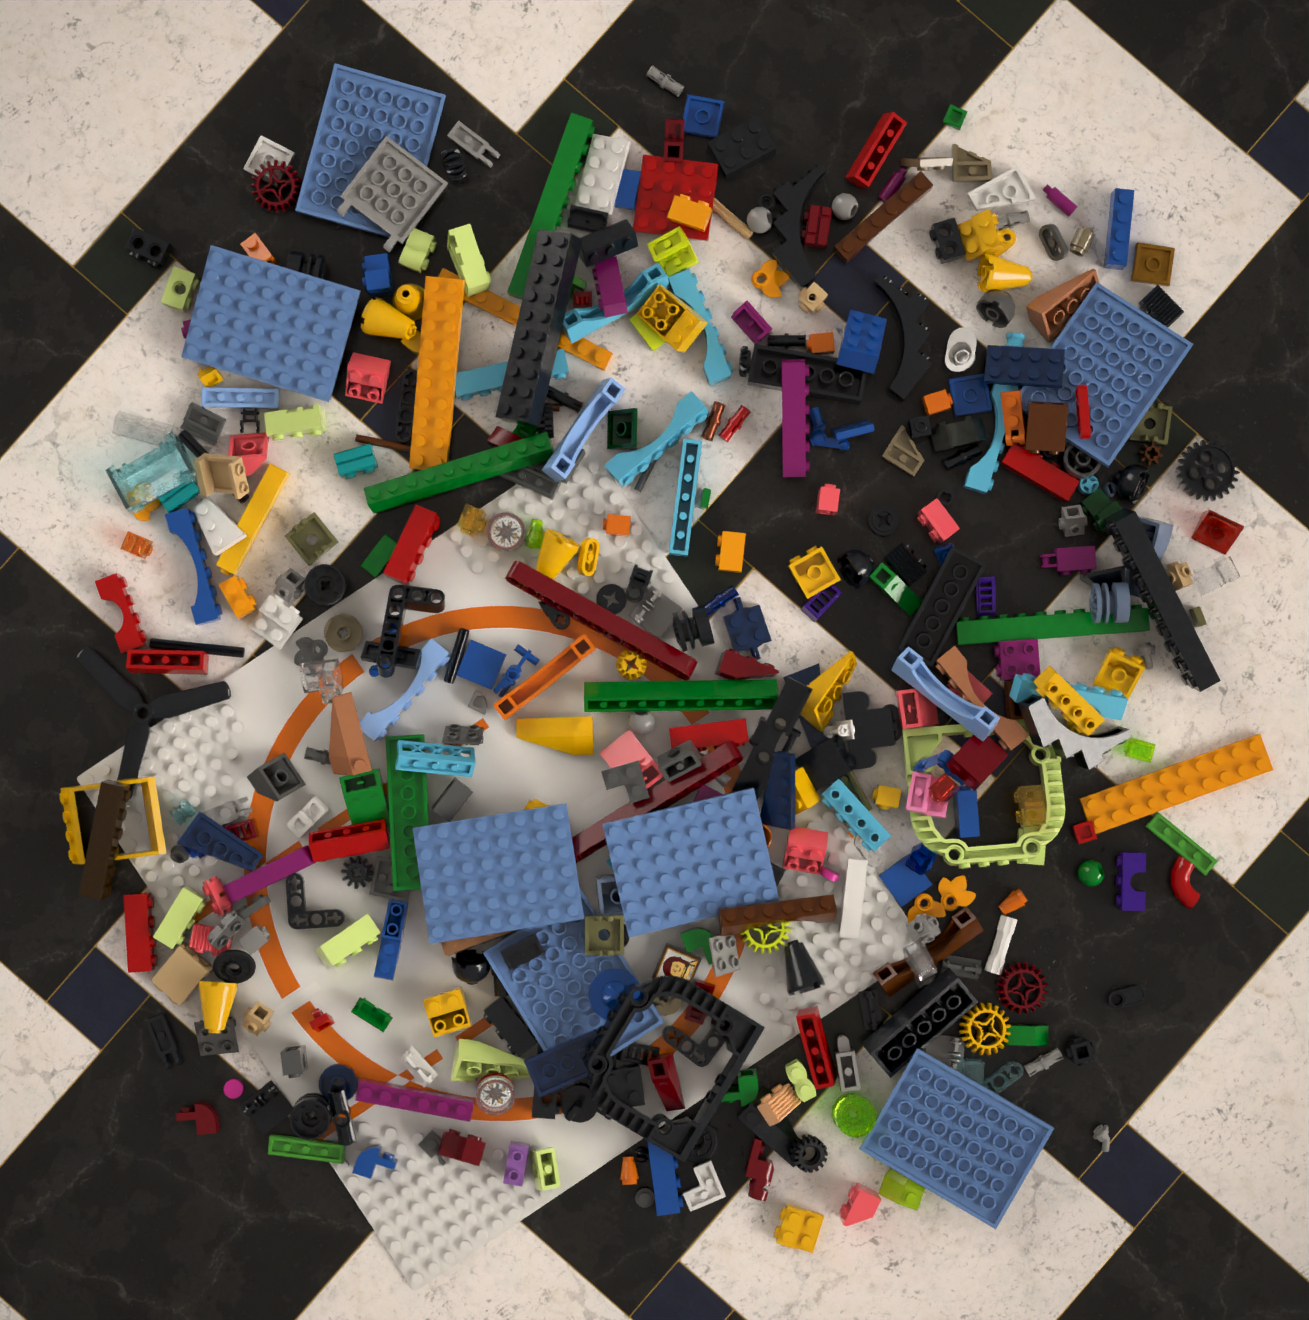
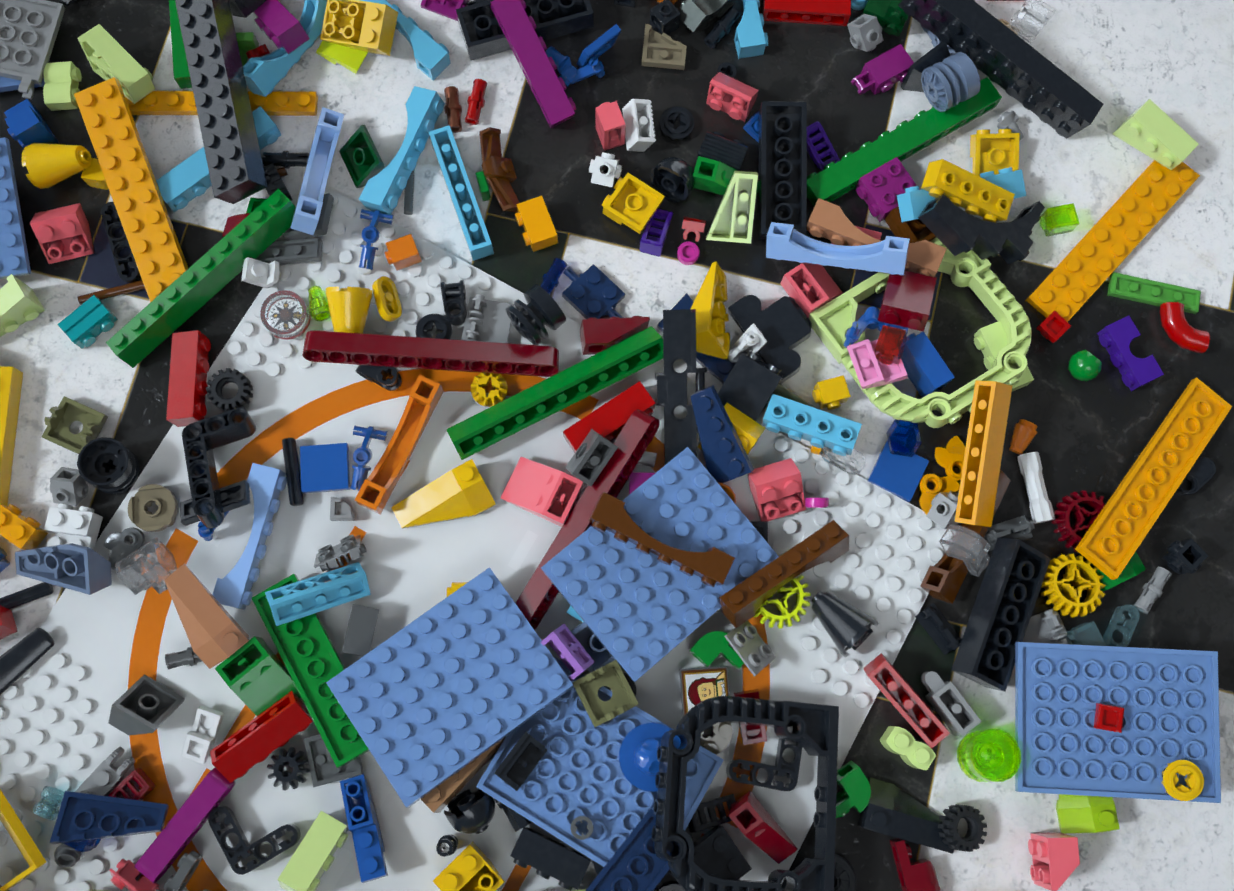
camera: 30 degrees left, 10 degrees down
green slope [361,534,397,578] -> none
yellow cone [391,283,425,321] -> none
clear yellow brick [457,504,487,537] -> none
dark grey plate [601,761,650,803] -> none
light grey piece [628,711,655,735] -> none
black gear [739,346,751,377] -> none
light nougat brick [757,1083,801,1126] -> none
white slope [839,857,868,939] -> none
clear yellow brick [1014,785,1046,827] -> none
none -> sand blue wedge [15,543,112,595]
none -> black tyre [206,368,253,412]
none -> white bracket [241,257,281,288]
none -> blue pin [358,209,393,270]
none -> black pin [436,834,458,857]
none -> reddish brown plate [479,127,520,213]
none -> medium lavender hinge [540,624,594,681]
none -> dark grey bush [570,816,593,840]
none -> reddish brown arch [588,492,735,587]
none -> white brick [589,152,622,187]
none -> white brick [622,99,656,152]
none -> dark pink tile [677,242,700,265]
none -> tile [682,217,706,242]
none -> yellowish green wedge [706,171,758,244]
none -> light orange brick [955,380,1012,527]
none -> light orange plate [1075,378,1232,580]
none -> red tile [1094,703,1124,733]
none -> yellowish green wedge [1113,99,1199,170]
none -> yellow gear [1161,760,1204,801]

